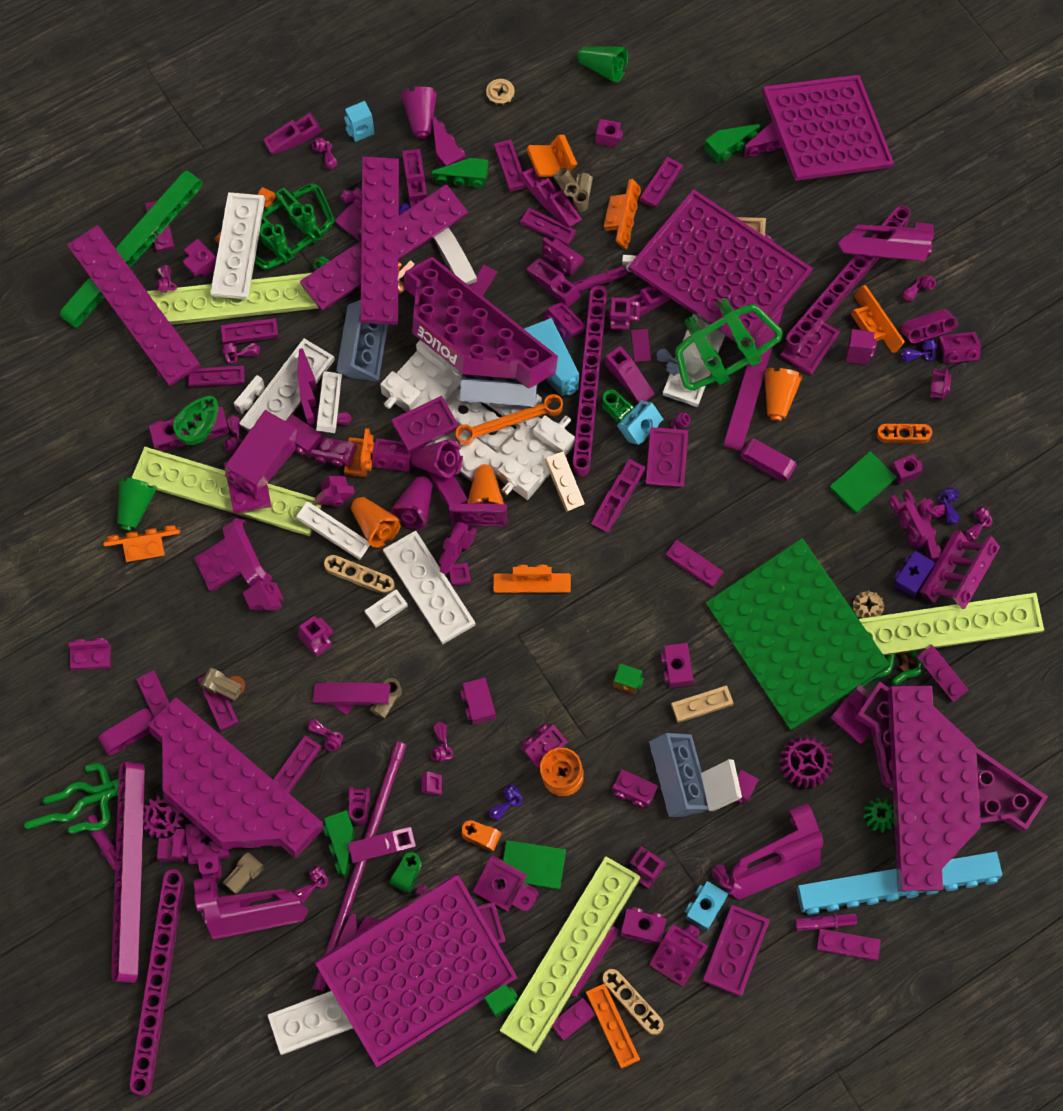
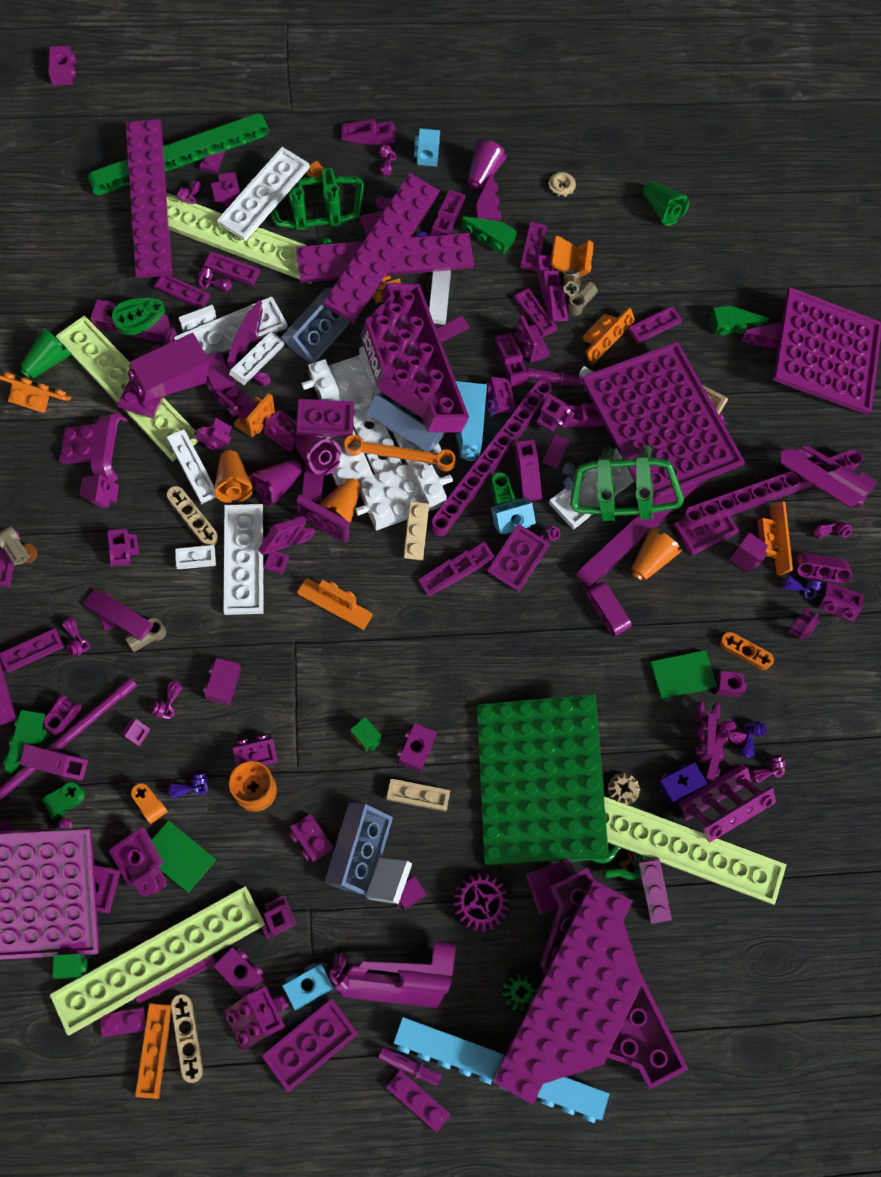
camera: 20 degrees right, 0 degrees up
magenta brick [596,119,623,147] -> none
magenta plate [665,540,724,589] -> none

